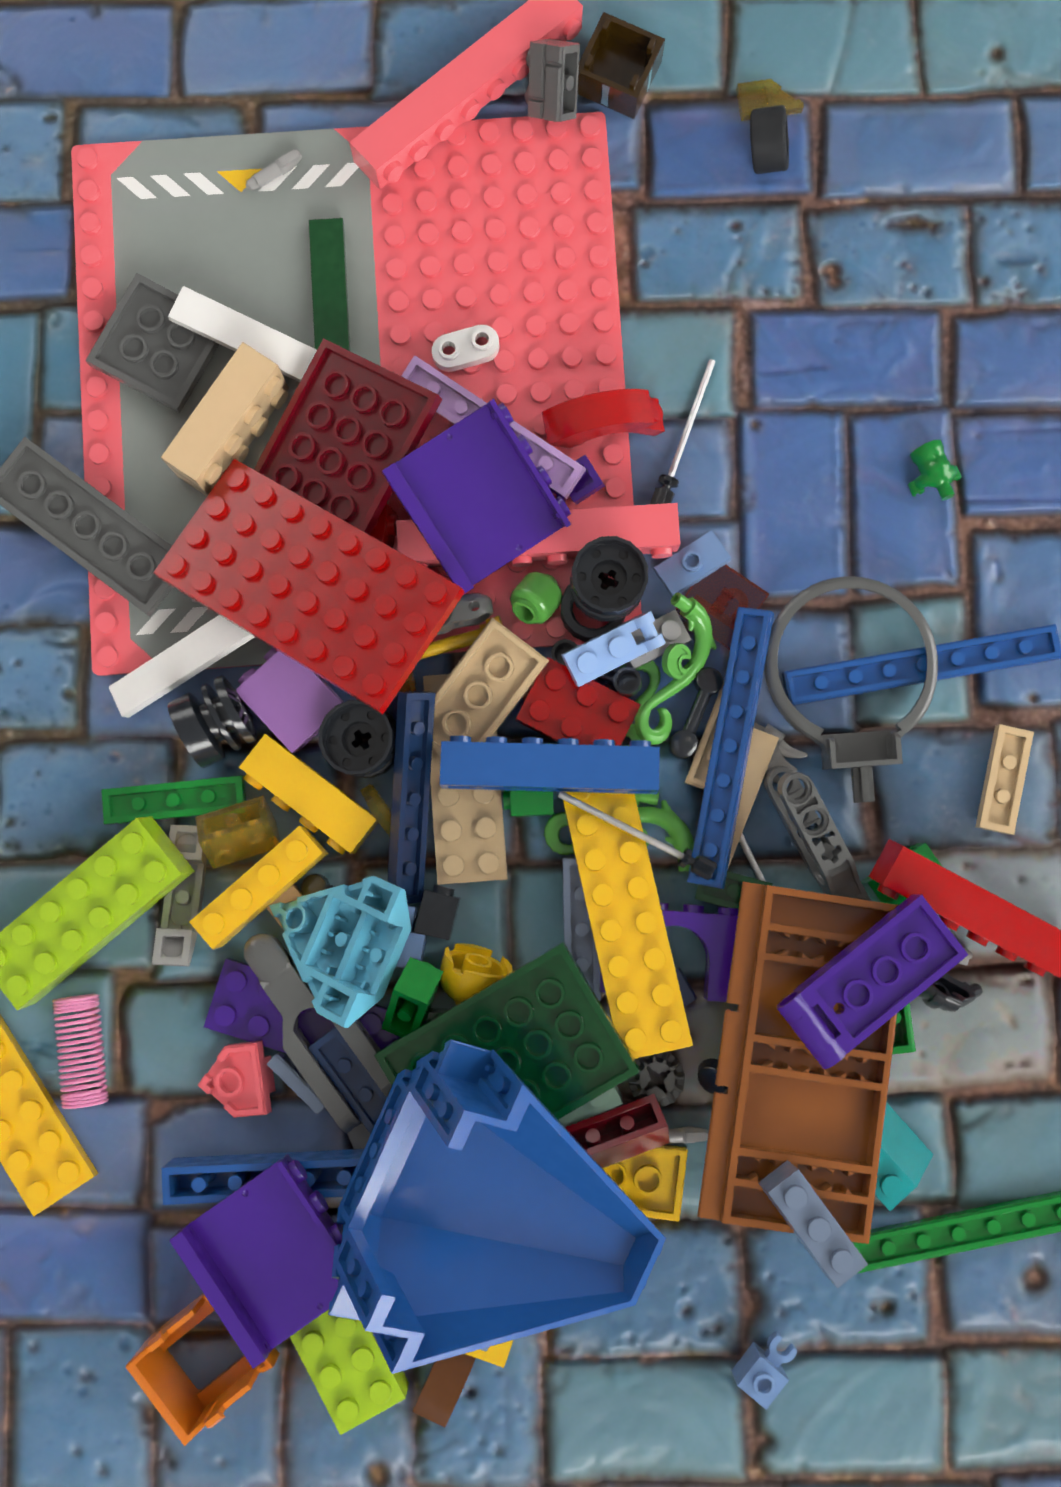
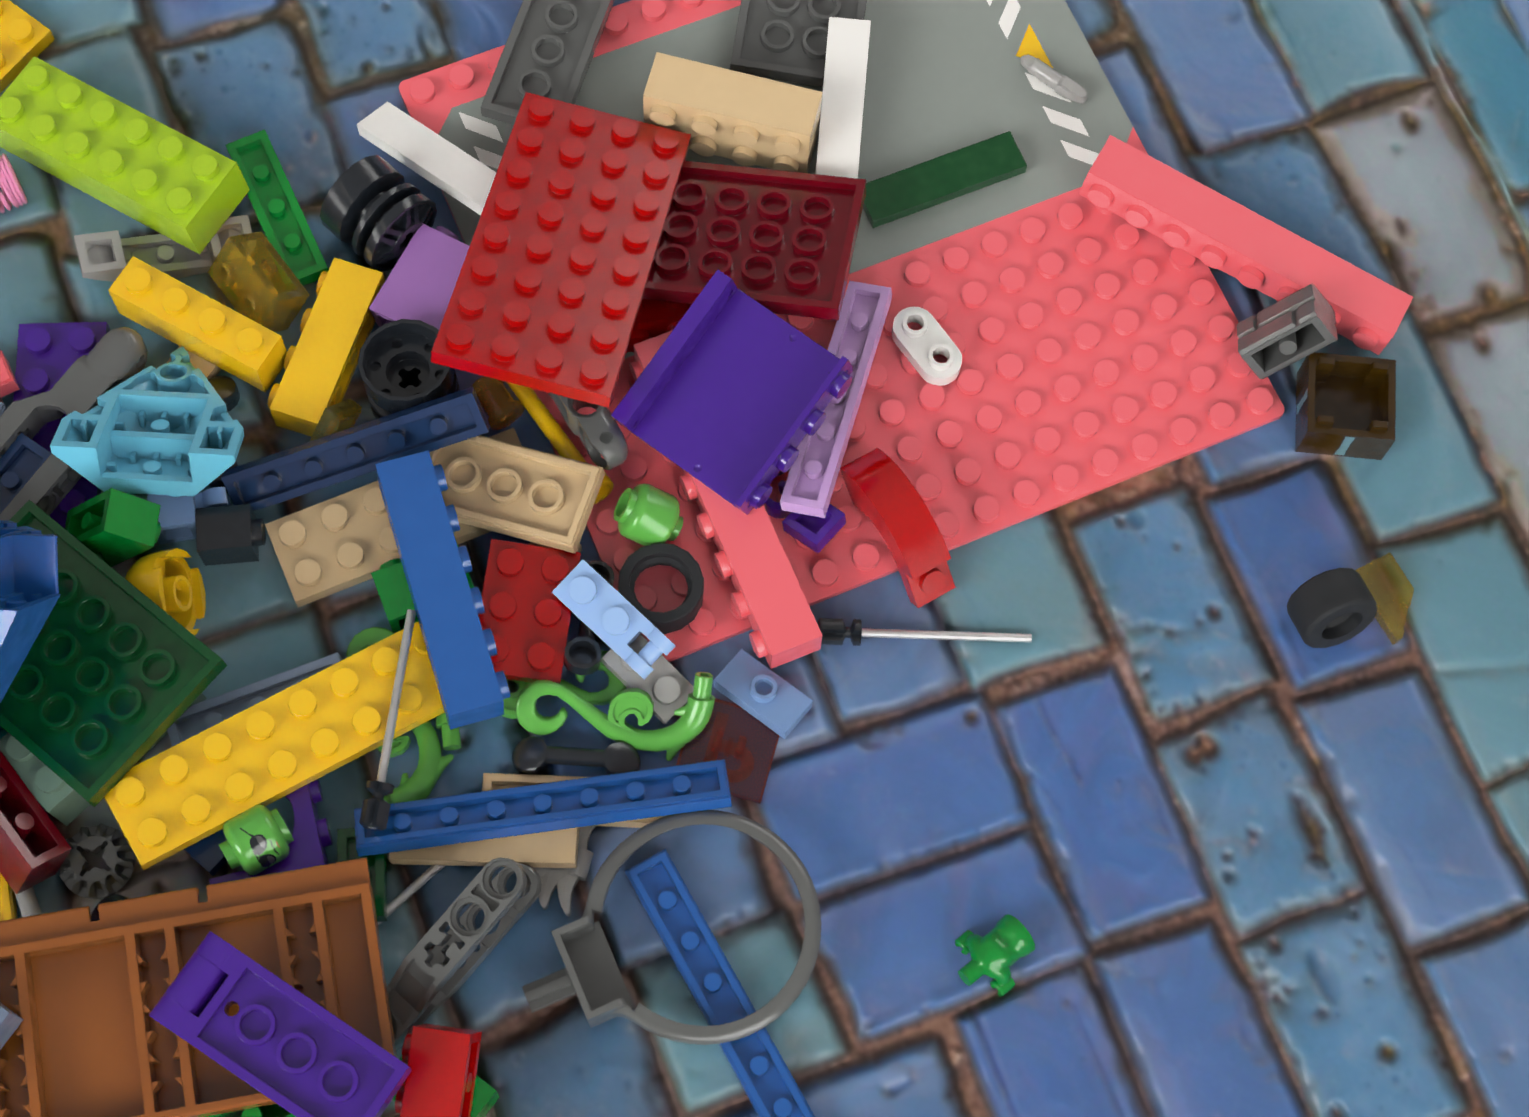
camera: 65 degrees right, 15 degrees down
black wheel [570,536,648,622] -> none
none -> bright green head [218,804,294,875]

